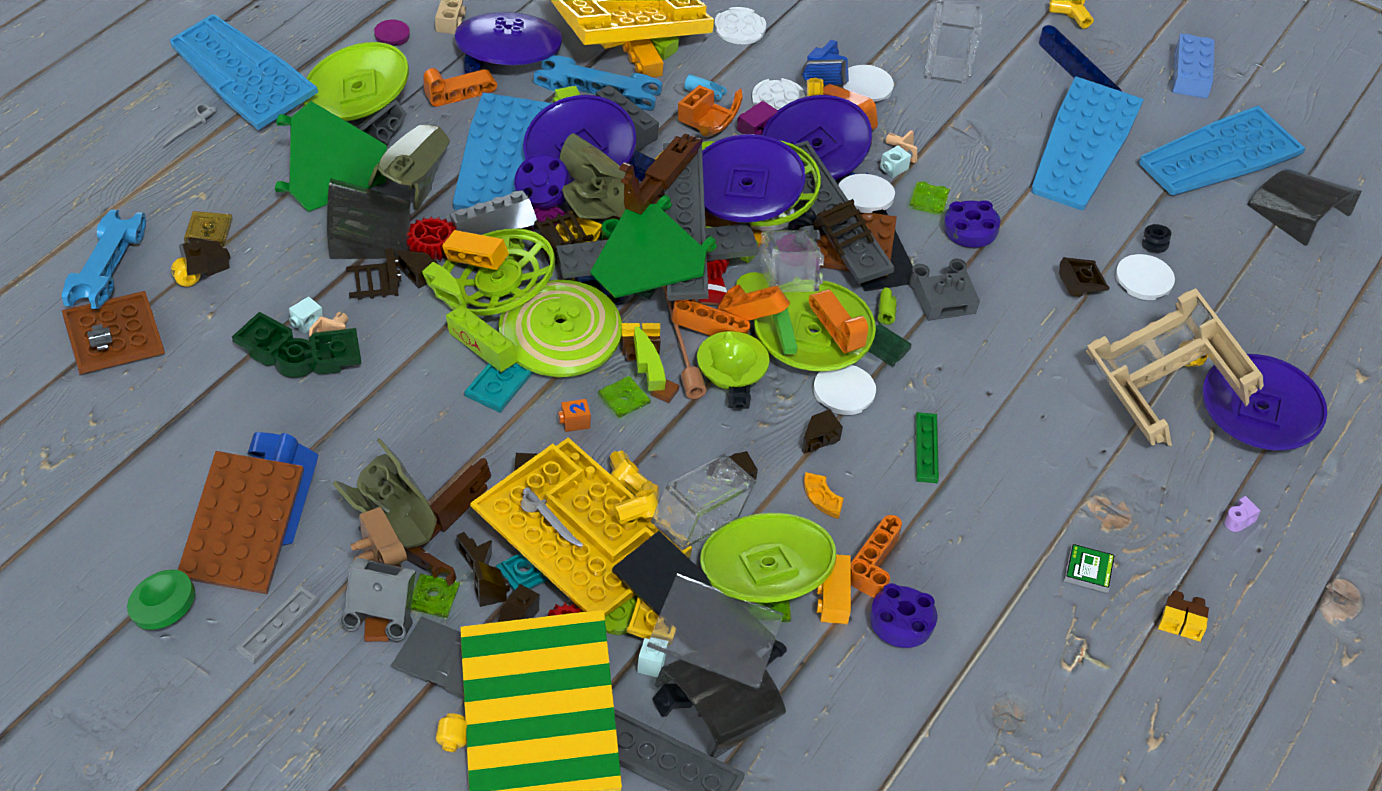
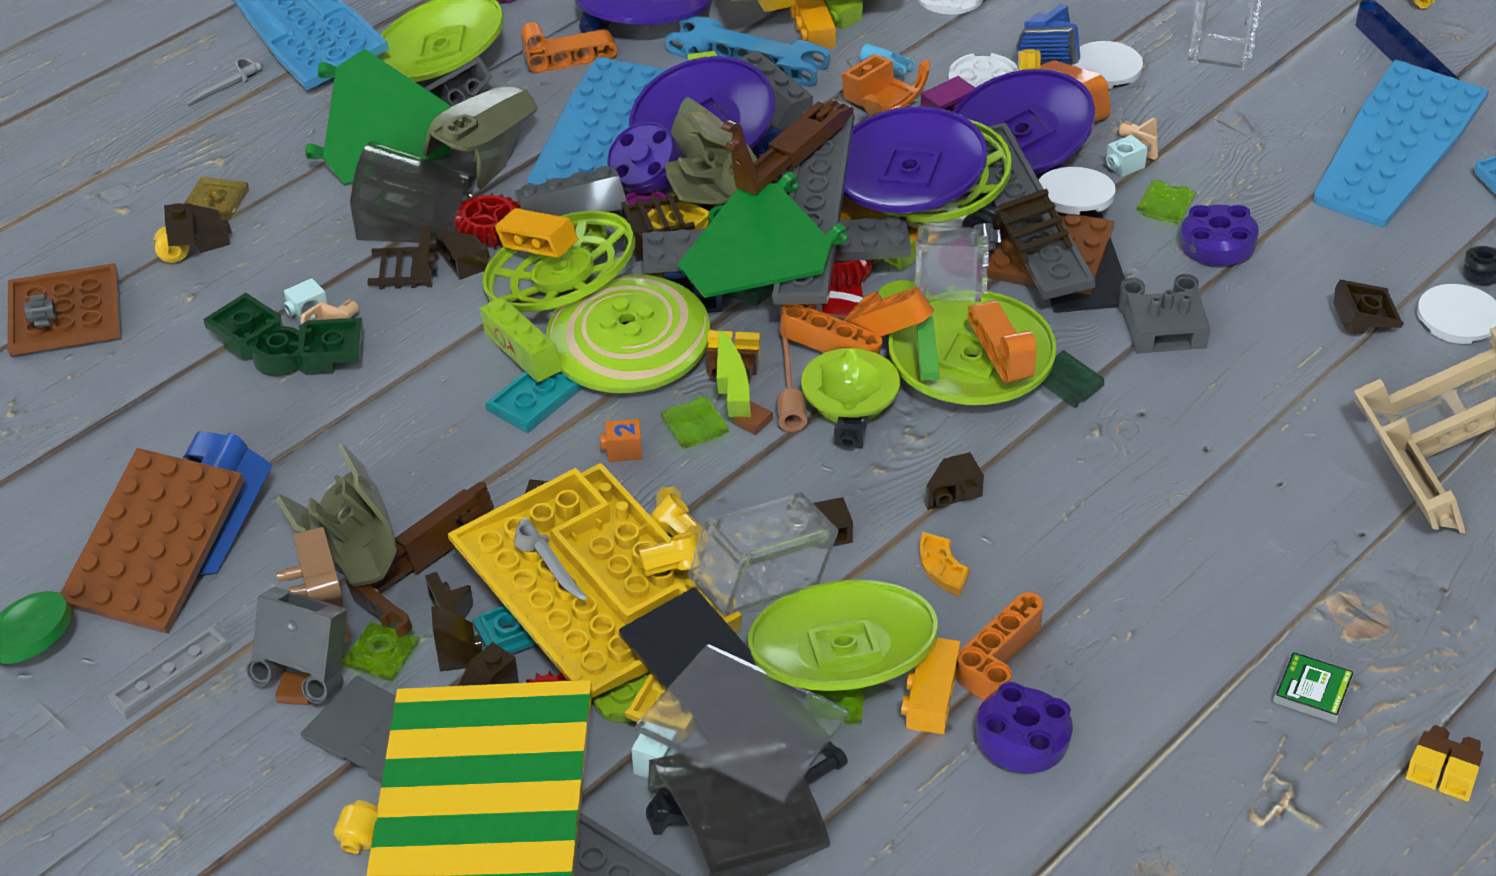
camera: 15 degrees right, 5 degrees down
dark azure piece [62,209,146,309] -> none
lime slope [422,262,467,308] -> none
white tile [813,365,876,415] -> none
lime hinge [878,288,897,325] -> none
green tile [915,412,939,484] -> none

